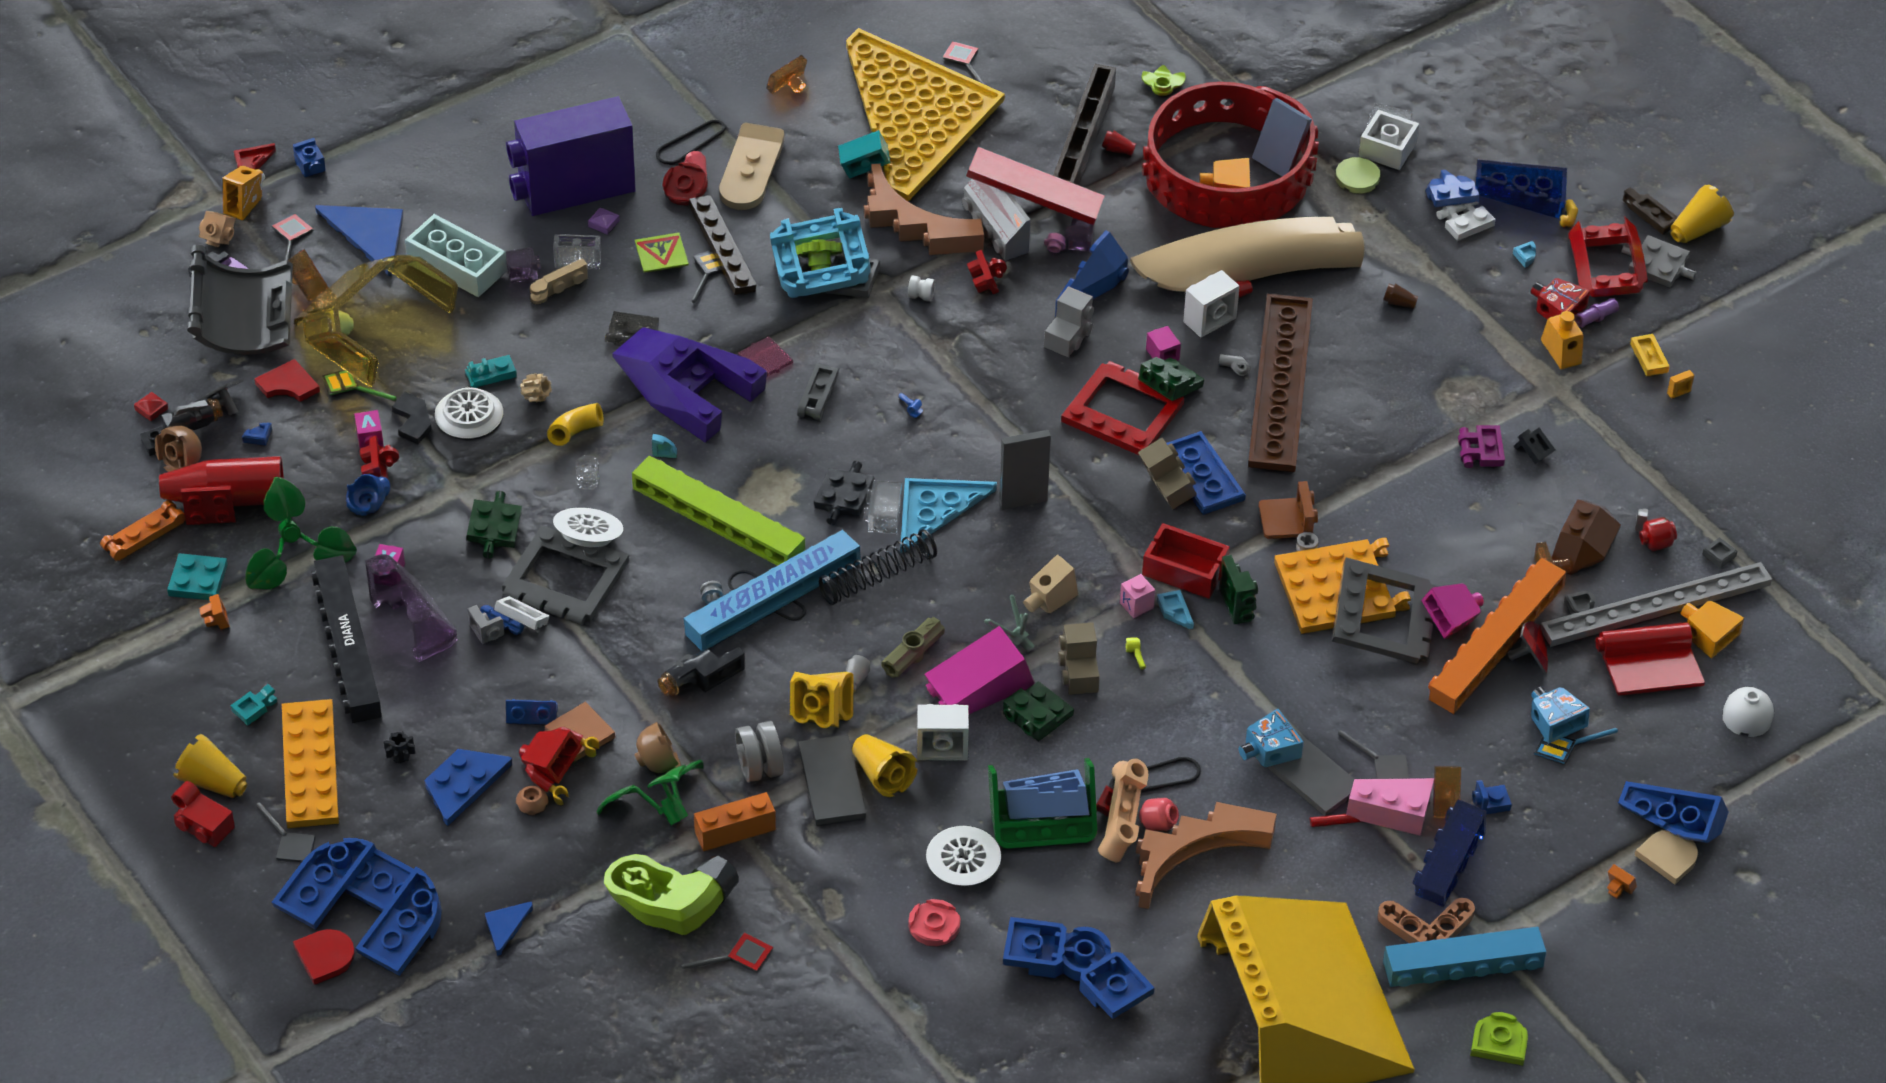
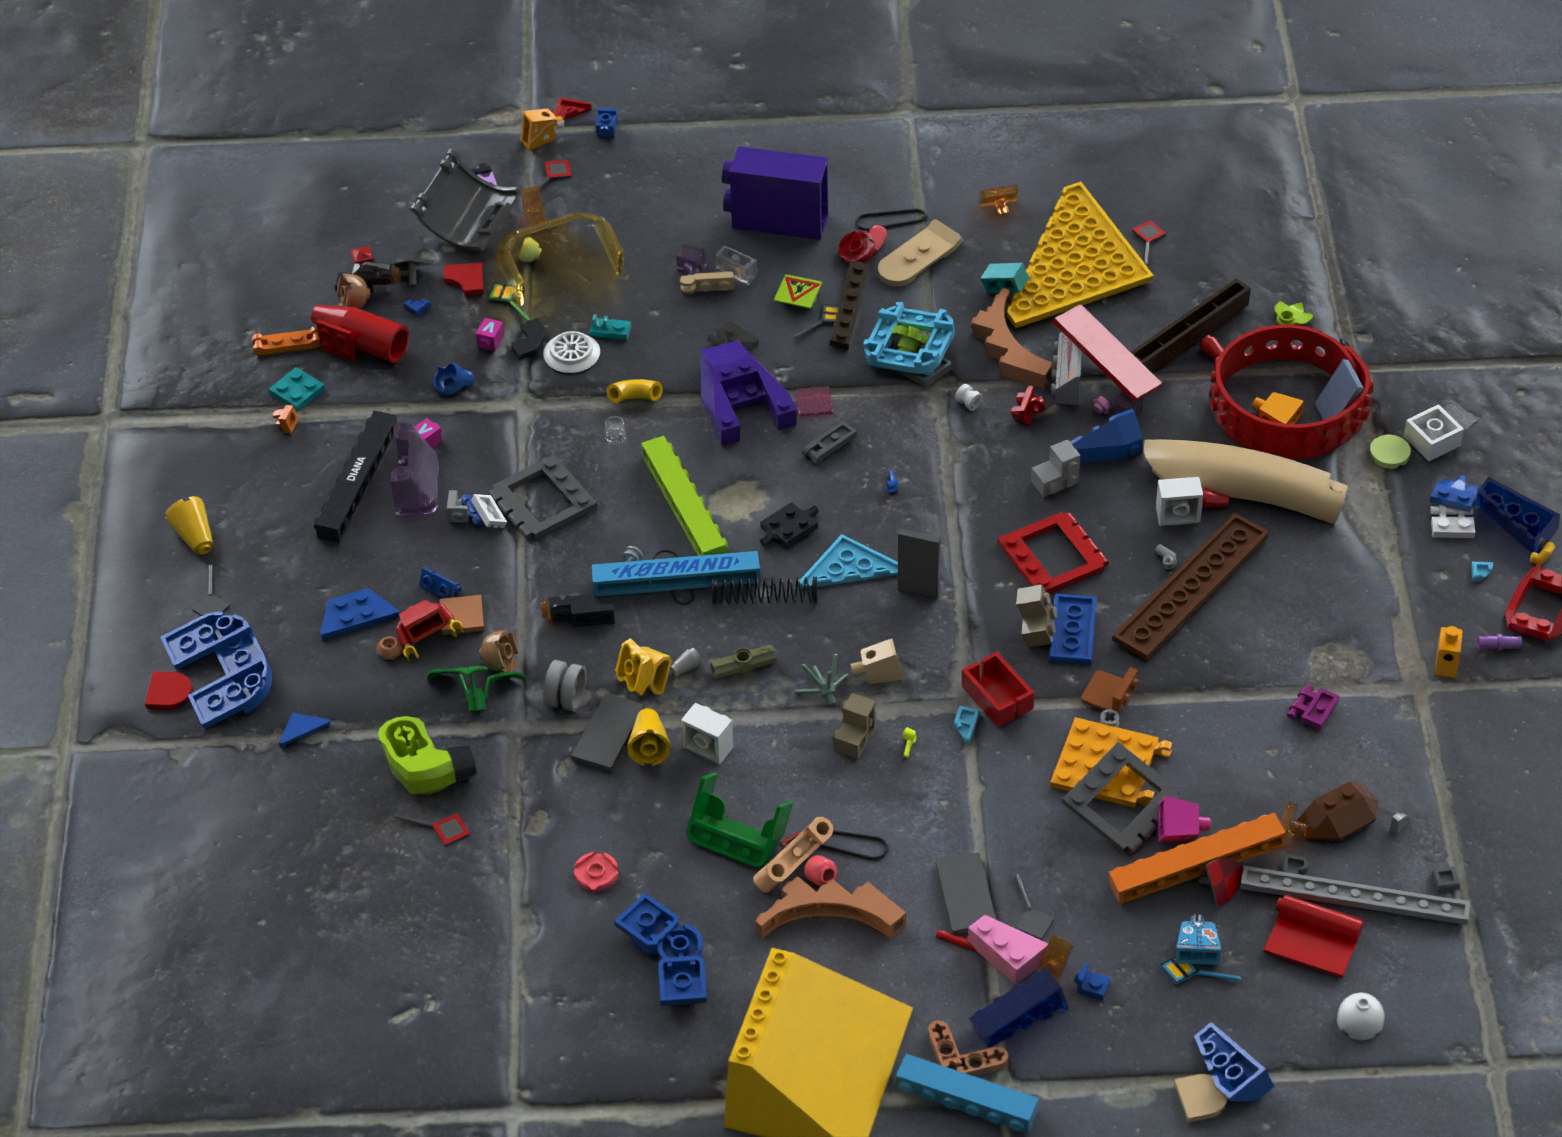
camera: 35 degrees right, 0 degrees up
red hinge [171,781,235,847] -> none
light nougat brick [199,211,236,247] -> none
teal plate [230,684,278,726] -> none
green plant [245,477,357,589] -> none
light orange plate [282,699,339,828] -> none
blue tile [315,205,403,276] -> none
red hips [360,435,399,479] -> none
black gear [384,731,416,763] -> none
light aqua brick [405,214,507,297] -> none
dark green plate [466,491,522,558] -> none
tan gear [520,373,552,402] -> none
white piece [553,508,623,547] -> none
medium lavender tile [588,208,620,235] -> none
medium azure tile [652,434,677,458] -> none
orange brick [694,792,776,851] -> none
clear brick [864,480,902,534] -> none
dark pink slope [925,626,1035,715] -> none
white piece [926,826,1001,886] -> none
dark green plate [1003,681,1074,742] -> none
medium blue wedge [1003,769,1089,820] -> none
bright pink brick [1120,574,1155,619] -> none
dark green plate [1138,357,1205,401] -> none
dark pink brick [1146,326,1181,361] -> none
dark green plate [1219,555,1258,624] -> none
dark azure torso [1238,709,1304,767] -> none
reddish brown cone [1383,283,1419,309] -> none
black bracket [1514,427,1556,464] -> none
red torso [1531,278,1590,319] -> none
orange tile [1607,864,1637,899] -> none
yellow plate [1630,334,1670,376] -> none
red head [1639,517,1677,551] -> none
light orange tile [1667,370,1694,399] -> none
light orange torso [1681,601,1744,659] -> none

